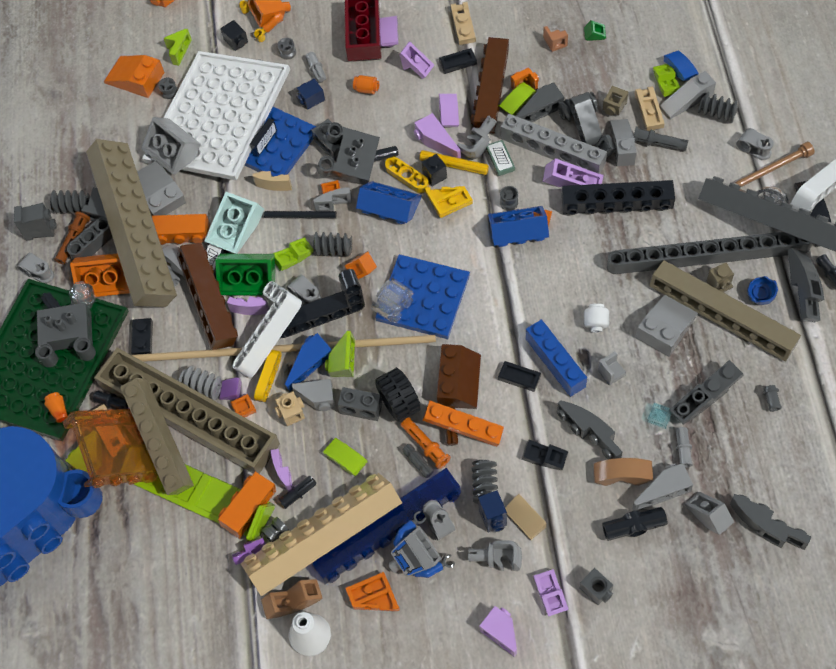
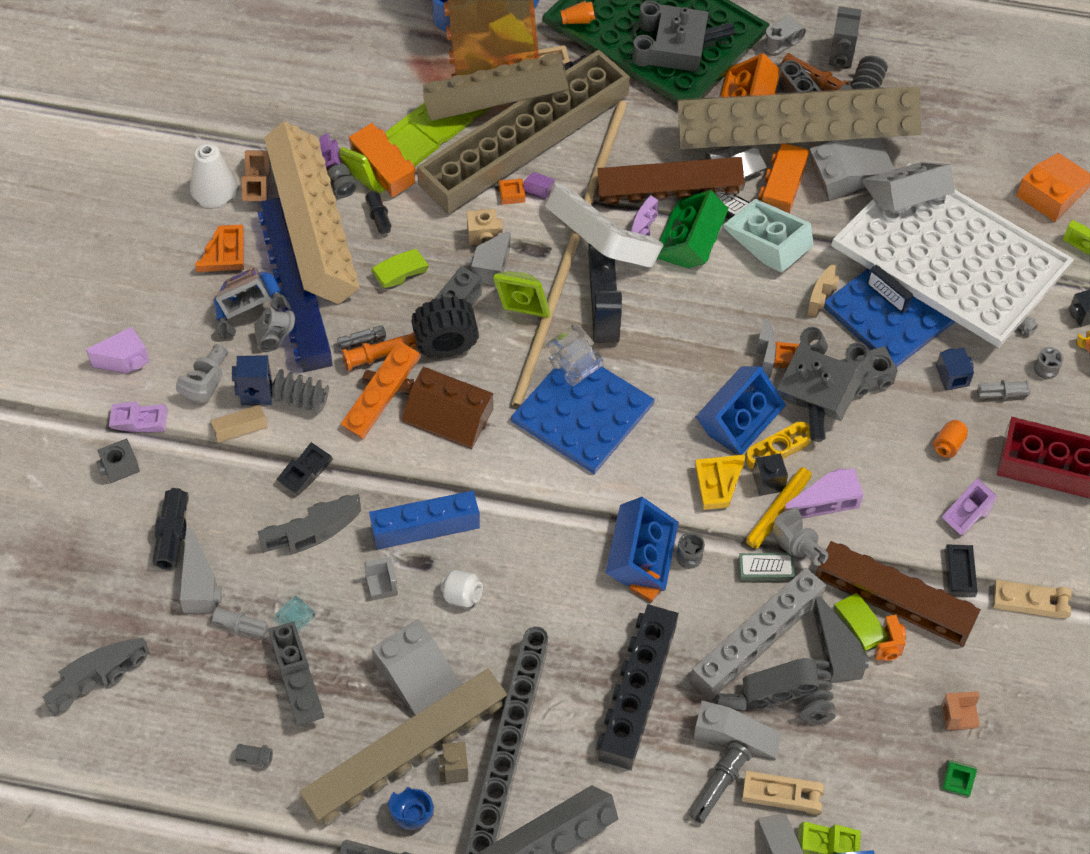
camera: 100 degrees right, 5 degrees down
clear head [69,281,96,309] -> none
black plate [131,318,153,355] -> none
dark grey wheel [158,77,178,99] -> none
light grey piece [179,365,222,400] -> none
yellow beam [254,349,282,402] -> none
black bar [264,211,337,218] -> none
lavender slope [271,449,292,491] -> none
lime slope [273,237,314,271] -> none
blue slope [285,333,332,391] -> none
light grey piece [287,274,321,304] -> none
dark grey piece [313,232,352,257] -> none
orange panel [345,251,377,279] -> none
lavender slope [380,16,399,47] -> none
lavender slope [439,94,459,127] -> none
black tile [498,361,541,392] -> none
lavender slope [543,158,603,187] -> none
medium nougat brick [594,458,653,486] -> none
dark tan brick [602,85,629,116] -> none
light grey slope [685,491,734,535] -> none

